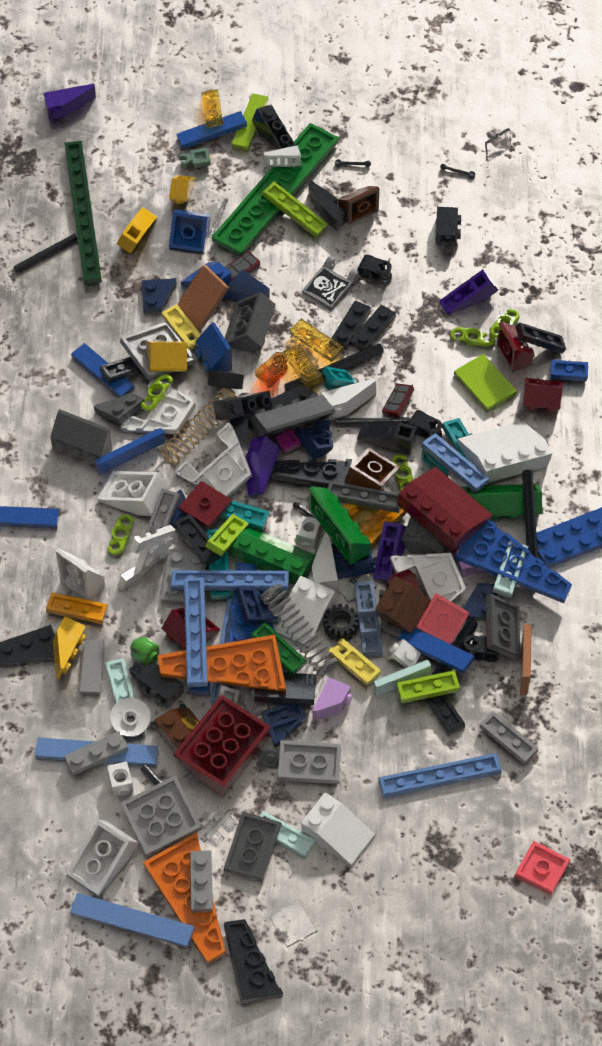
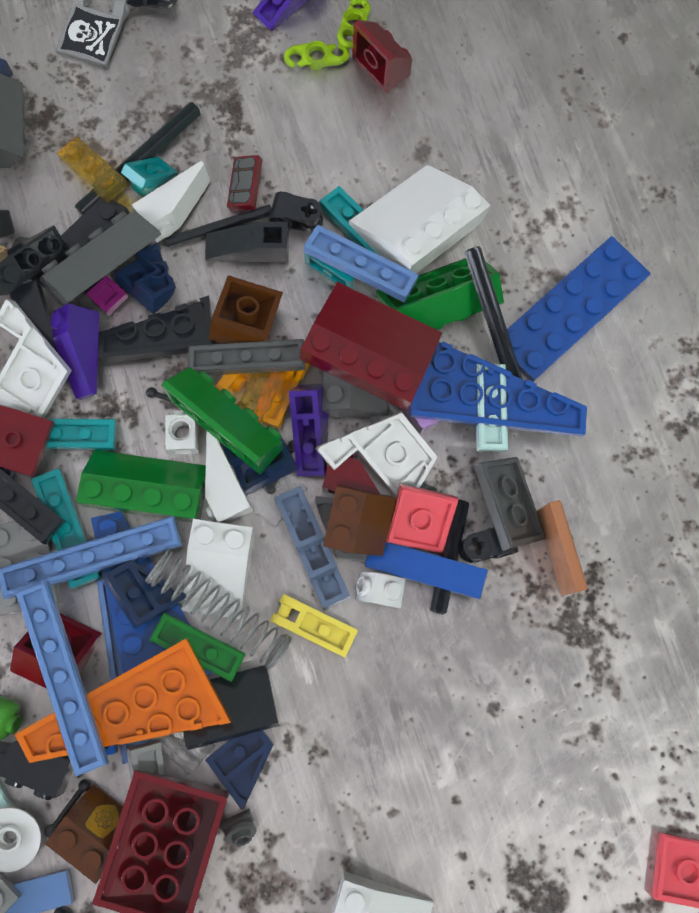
camera: 25 degrees left, 20 degrees up
lime plate [205,514,249,556] -> none
clear orange piece [254,352,288,387] -> none
light grey plate [278,740,341,784] -> none
clear yellow plate [290,318,343,363] -> none
lavender slope [312,678,353,720] -> none
black tyre [323,604,359,642] -> none
black plate [330,301,371,351] -> none
black plate [350,304,396,351] -> none
light aqua tile [373,660,431,696] -> none
medium blue tile [378,753,502,798] -> none
lime piece [392,454,414,491] -> none
lime plate [397,670,460,704] -> none
black tile [424,694,465,736] -> none
lime tile [454,353,517,412] -> none
dark blue wing [463,583,498,621] -> none
light grey plate [479,711,539,765] -> none
black plate [515,322,566,354] -> none
dark red slope [523,378,563,412] -> none
blue plate [550,360,588,381] -> none

